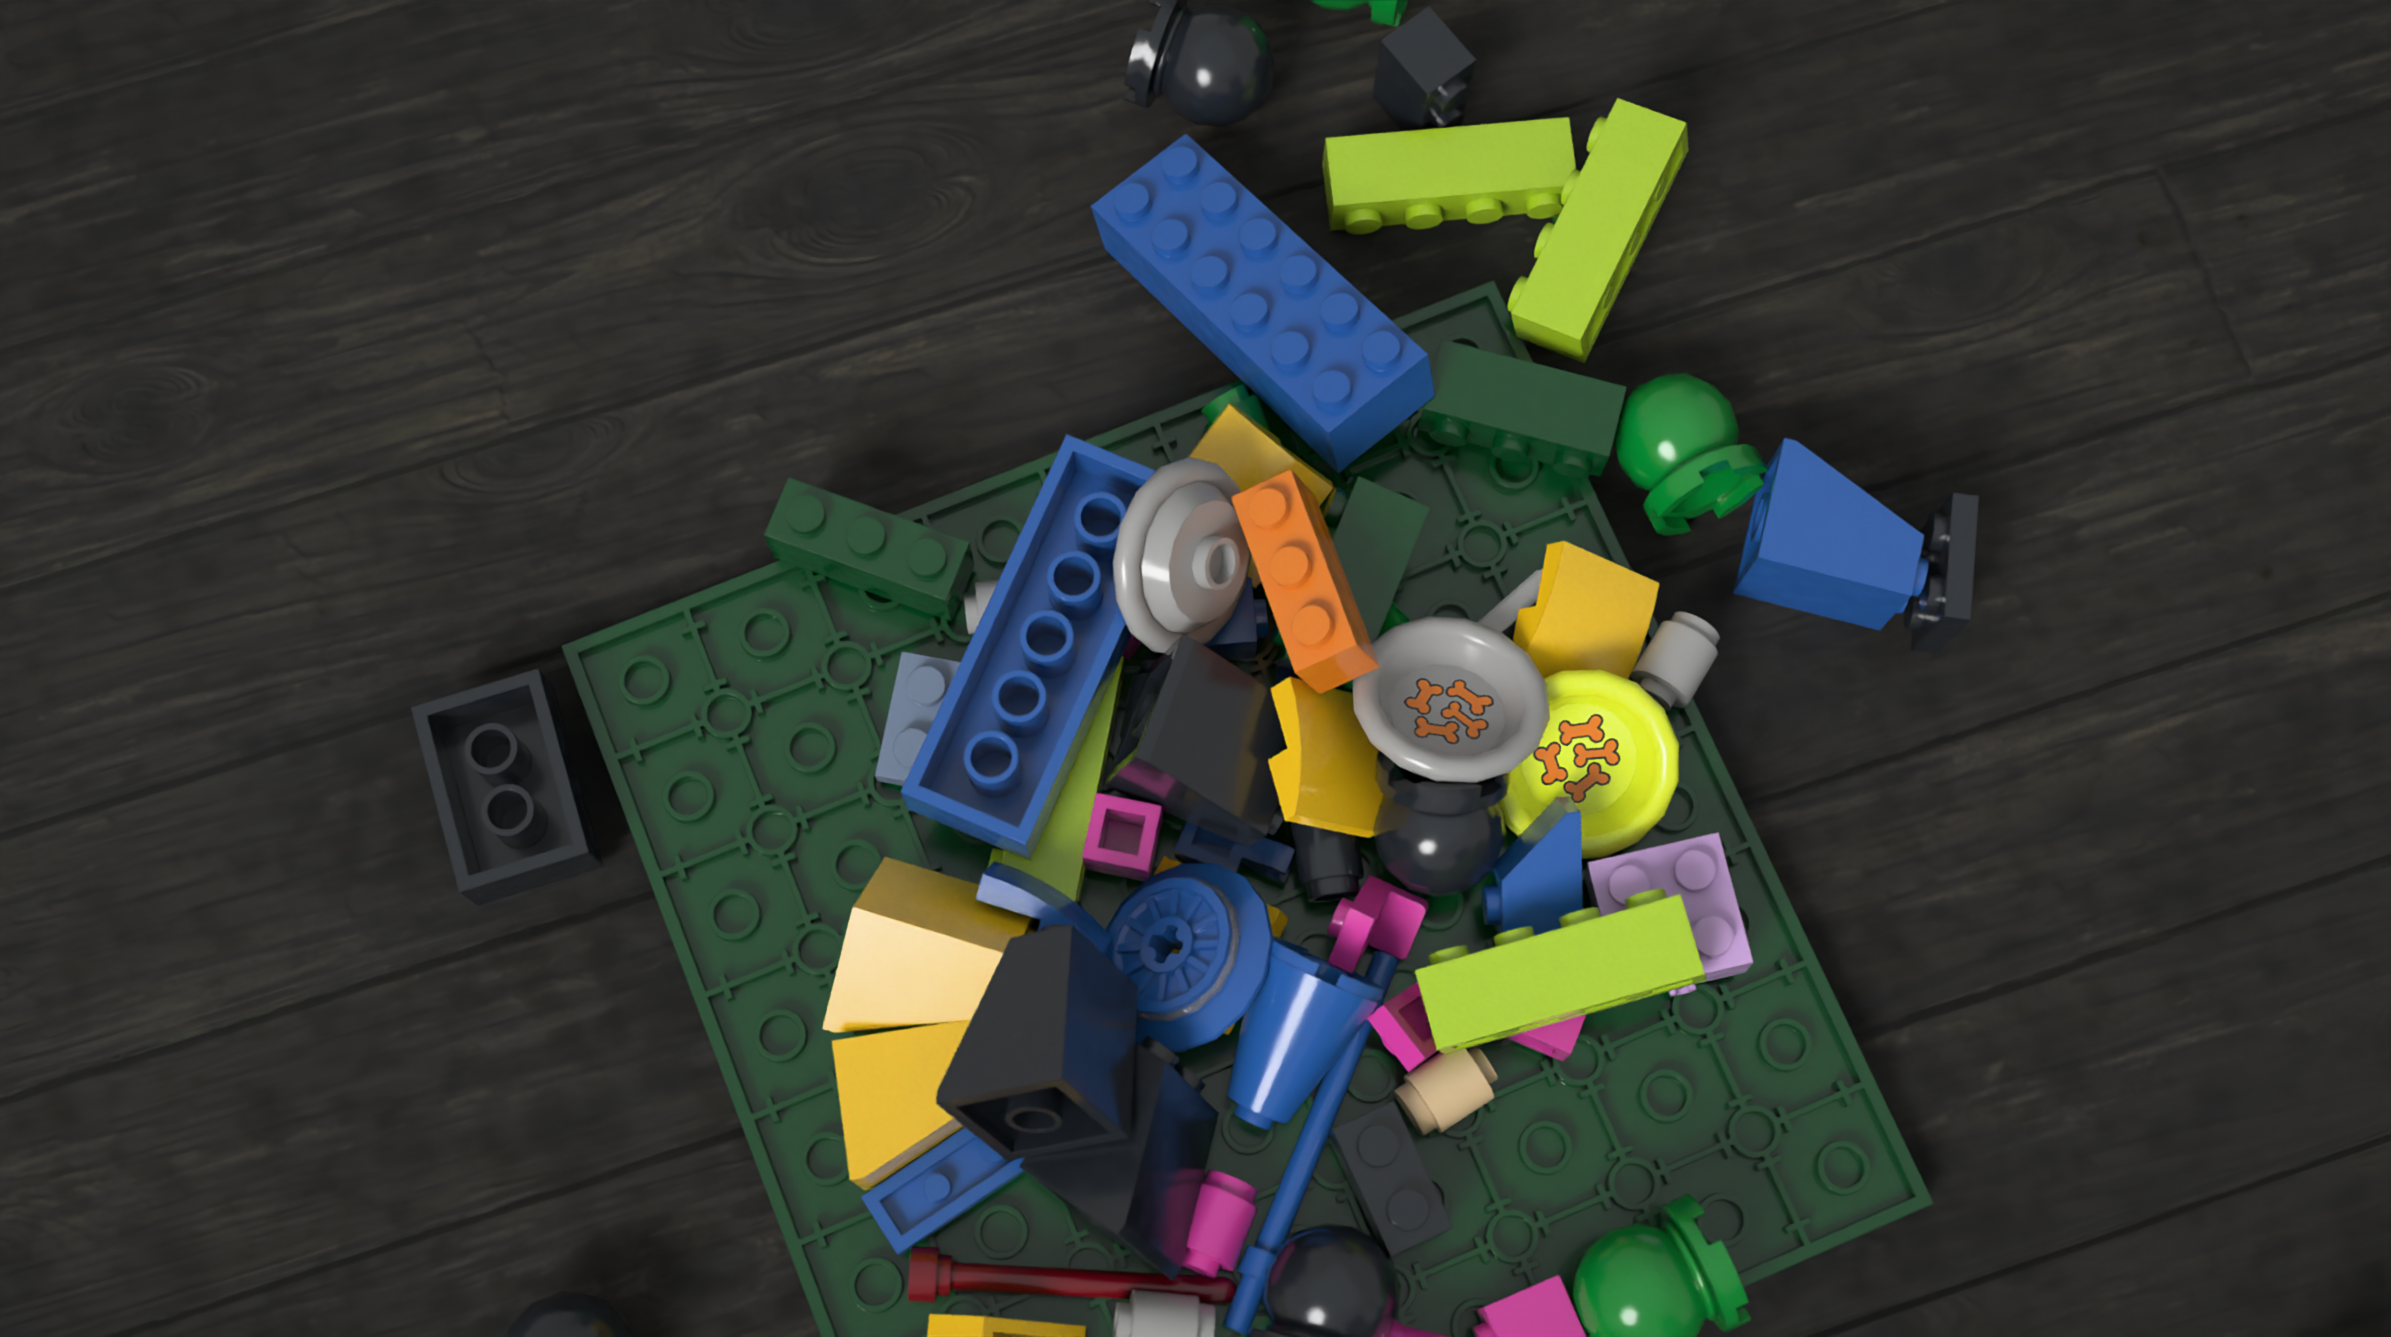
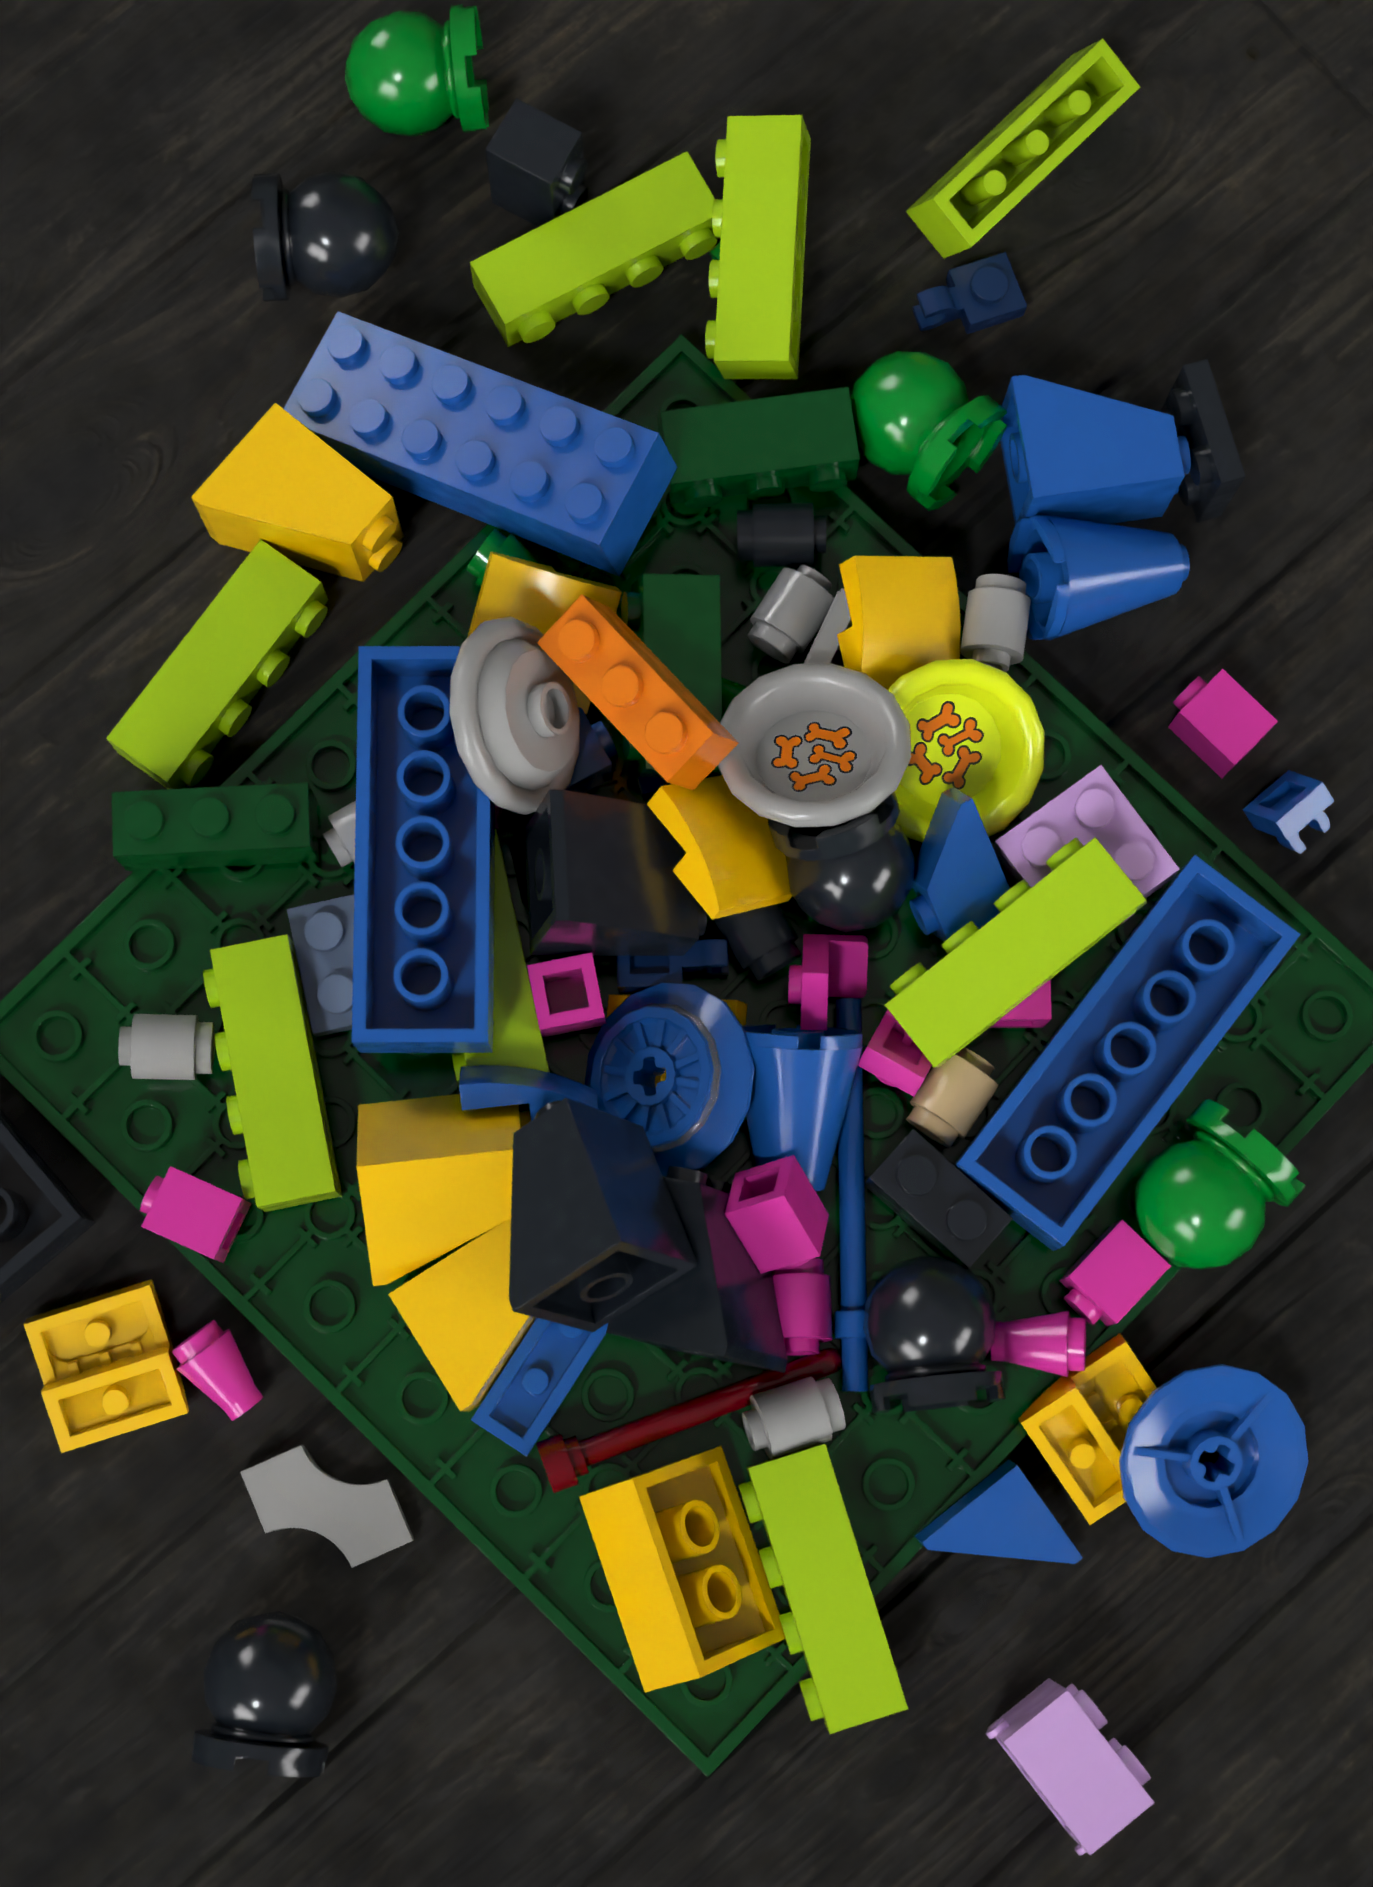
camera: 25 degrees left, 5 degrees up
none -> yellow slope [23,1279,189,1453]
none -> lime brick [106,539,328,789]
none -> light grey brick [118,1014,215,1080]
none -> dark pink brick [140,1166,252,1263]
none -> dark pink cone [171,1320,264,1421]
none -> yellow slope [191,402,403,582]
none -> lime brick [203,934,342,1212]
none -> light grey tile [240,1445,414,1568]
none -> dark pink brick [724,1155,829,1274]
none -> black brick [737,503,826,567]
none -> light grey brick [747,565,834,663]
none -> lime brick [906,38,1140,259]
none -> dark blue plate [912,252,1027,334]
none -> blue brick [954,855,1301,1251]
none -> blue cone [1007,514,1190,640]
none -> dark pink brick [1168,669,1278,778]
none -> blue tile [1243,770,1334,853]

